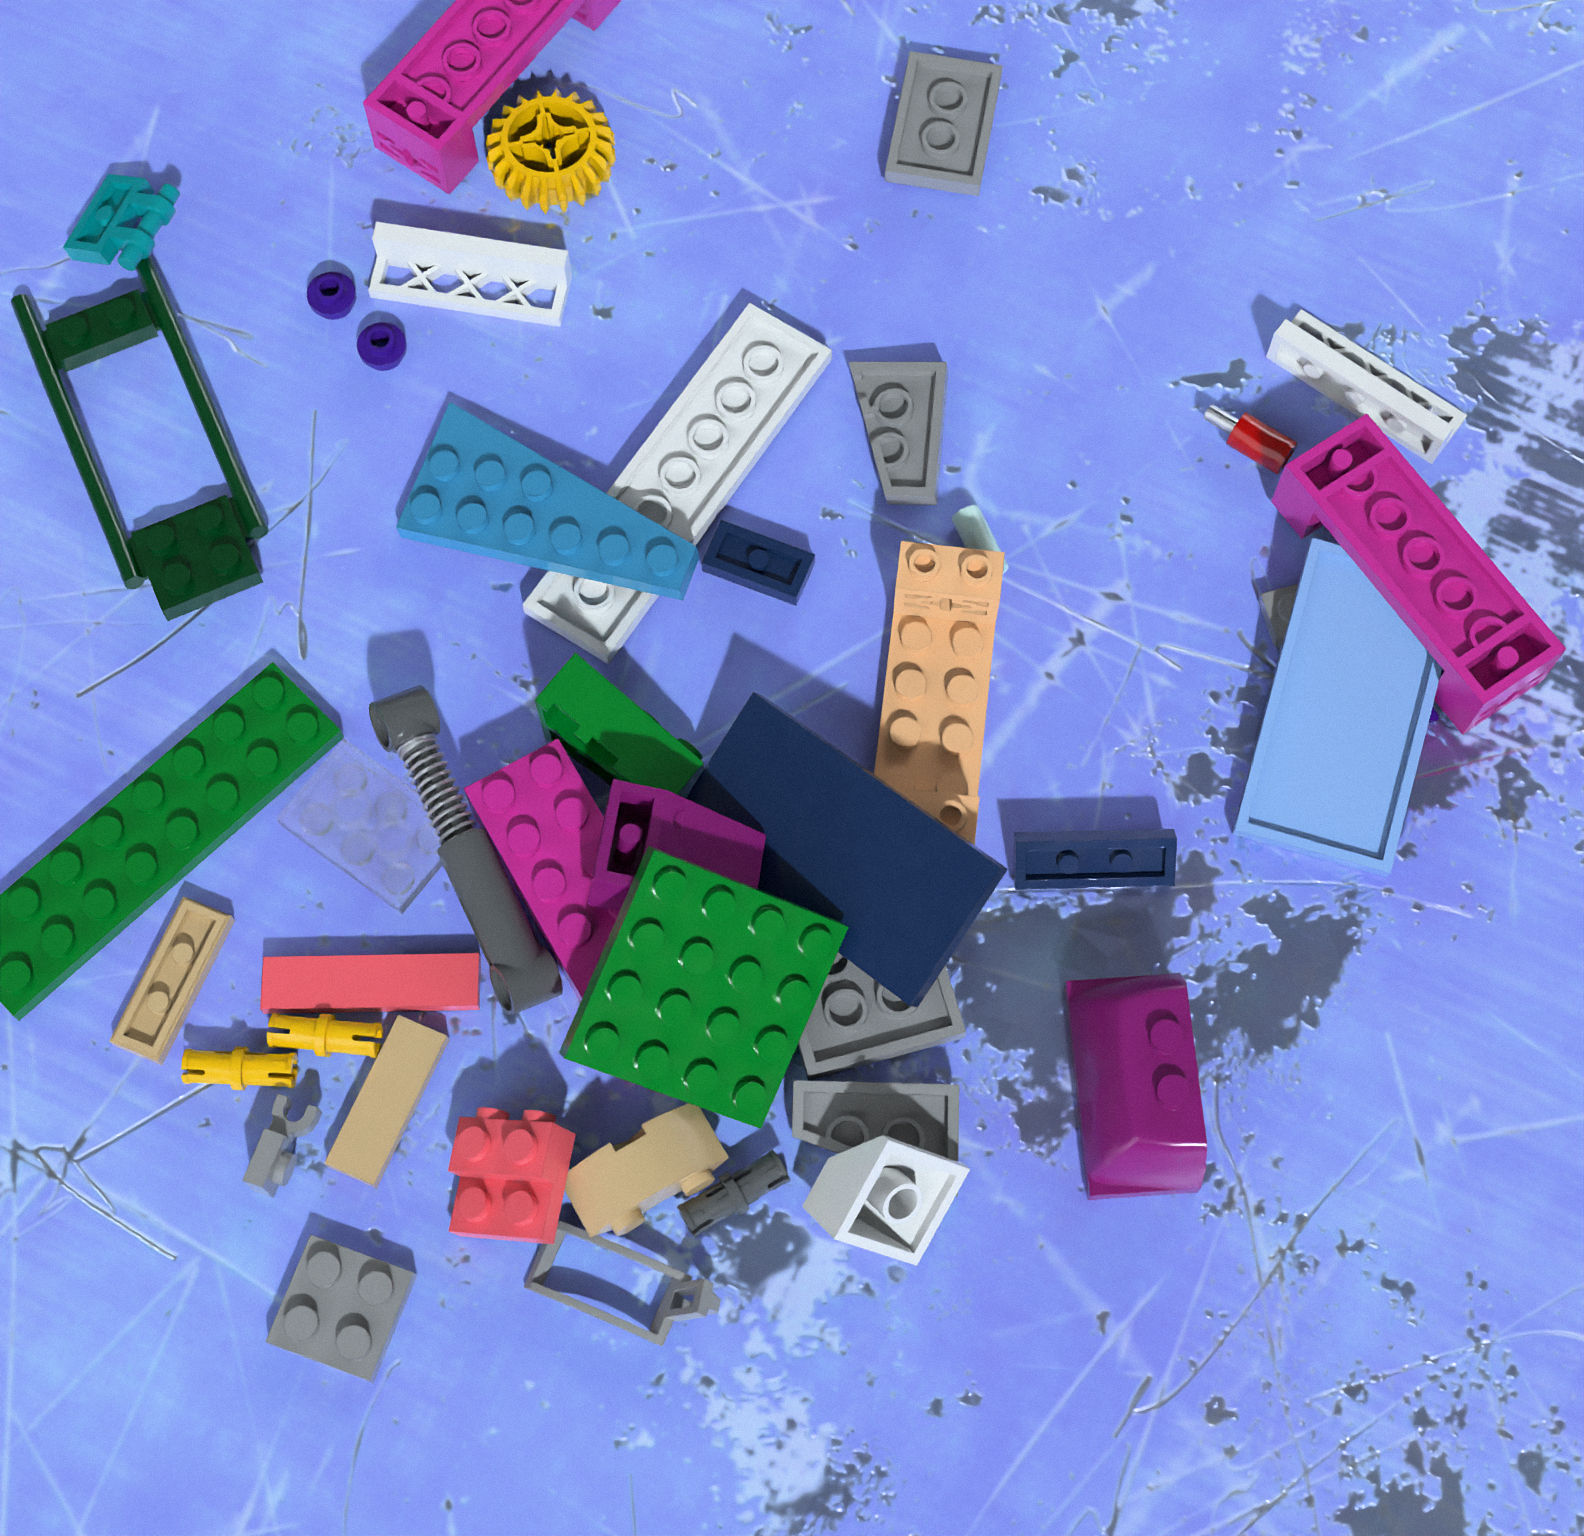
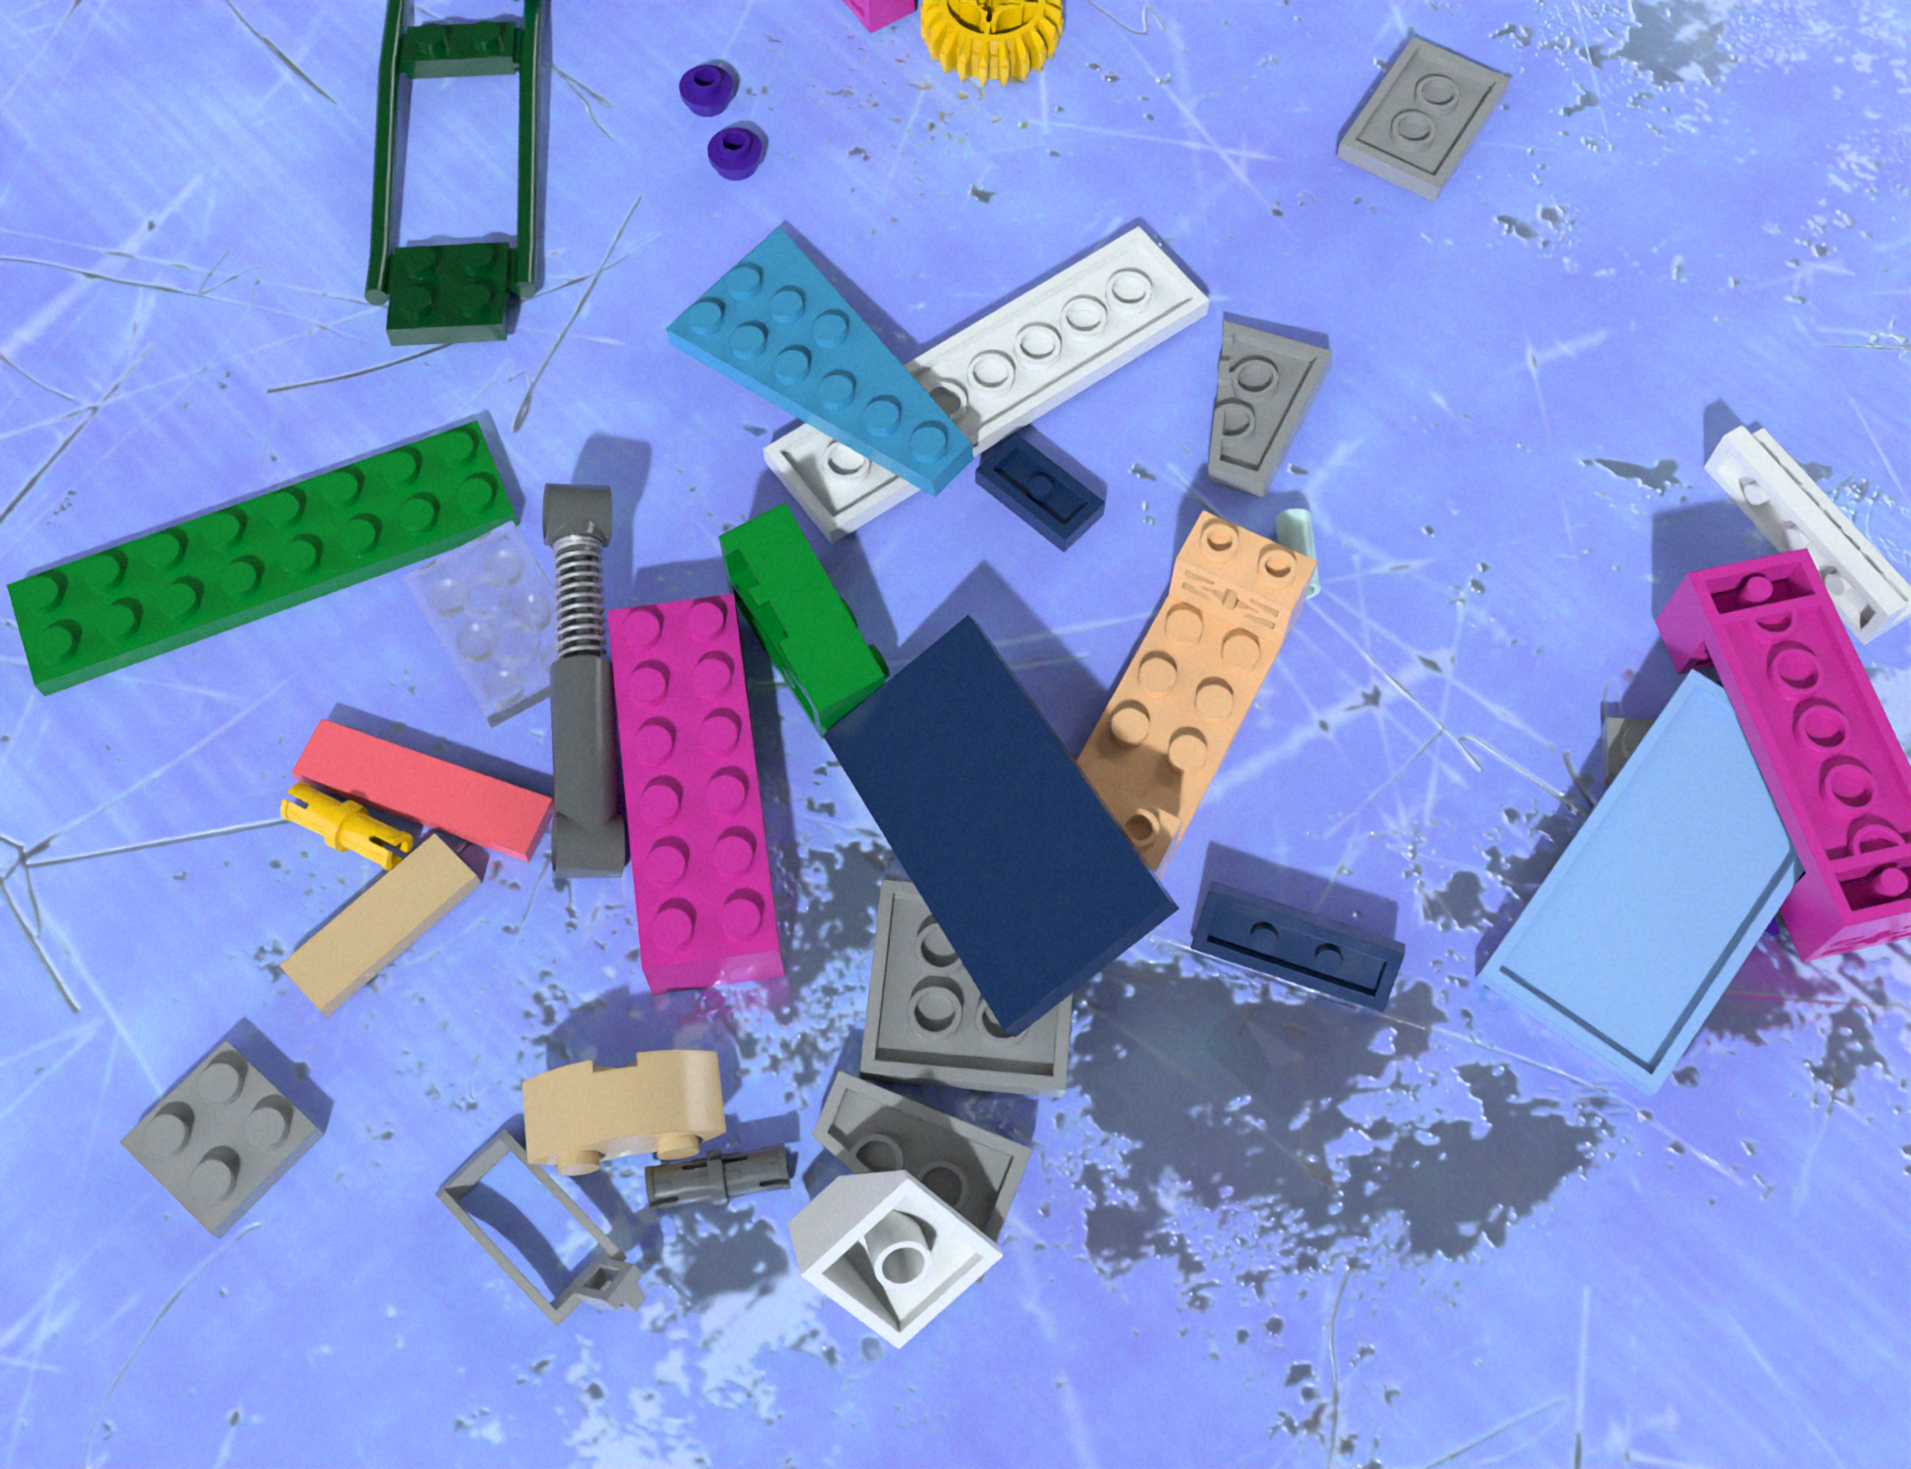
camera: 20 degrees right, 5 degrees down
tan tile [109,896,235,1065] -> none
yellow pin [181,1046,298,1091] -> none
light grey plate [242,1094,322,1198] -> none
white fence [368,221,572,327] -> none
coral plate [448,1107,576,1245] -> none
green plate [559,845,849,1129] -> none
magenta slope [587,779,766,911] -> none
magenta windscreen [1064,973,1207,1200] -> none
red piece [1203,404,1298,475] -> none

